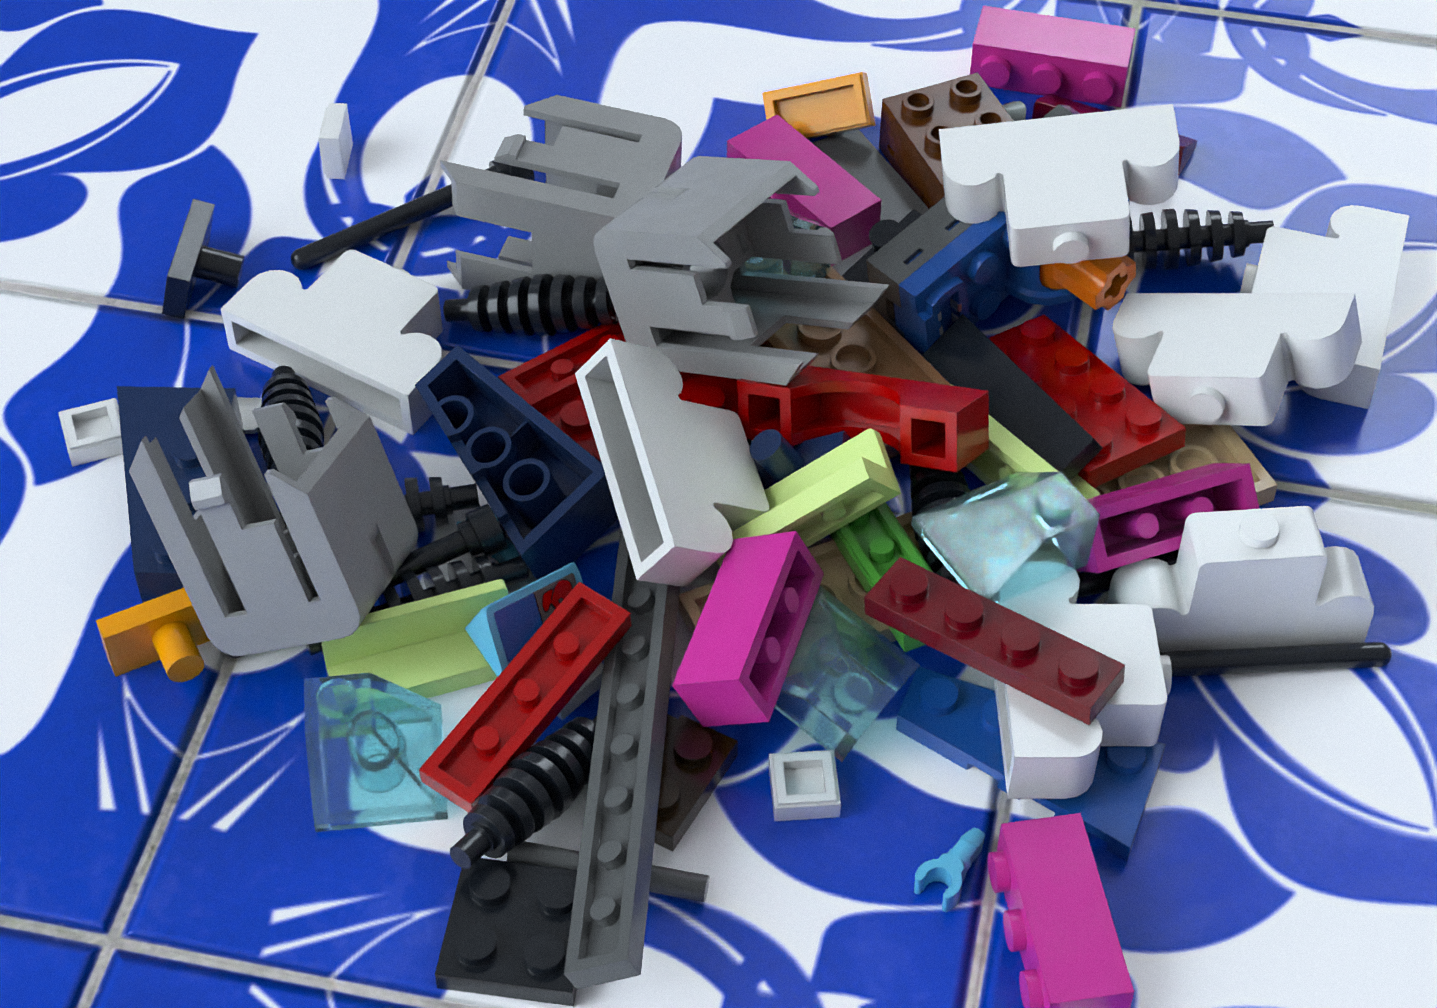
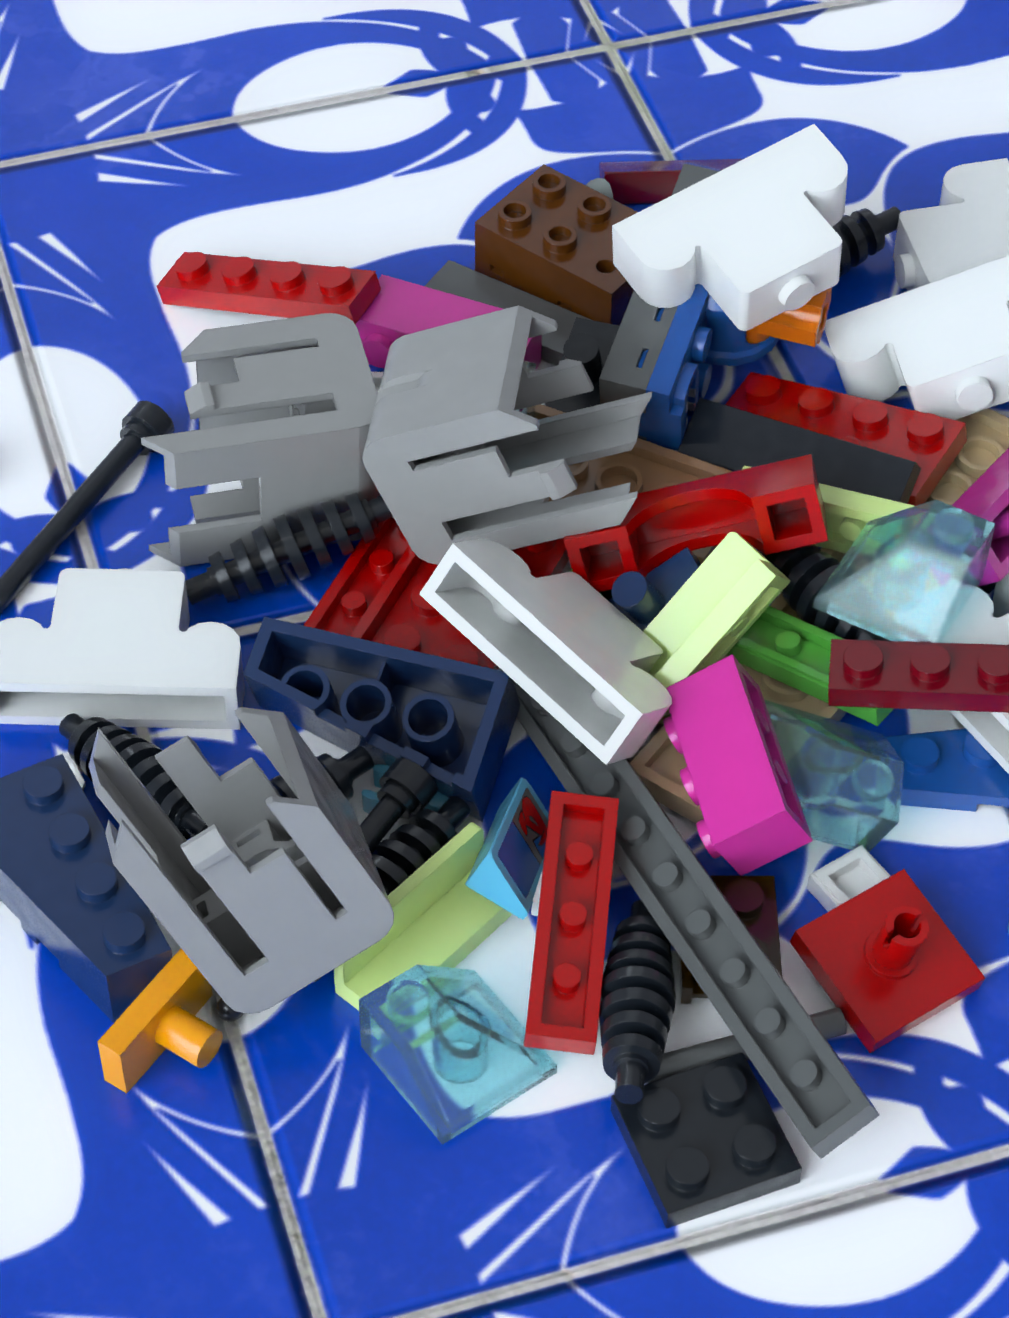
camera: 30 degrees left, 0 degrees up
light orange tile [762,72,876,139] -> none
dark pink brick [970,6,1136,107] -> none
none -> red plate [156,252,381,325]
none -> red tile [790,869,985,1053]

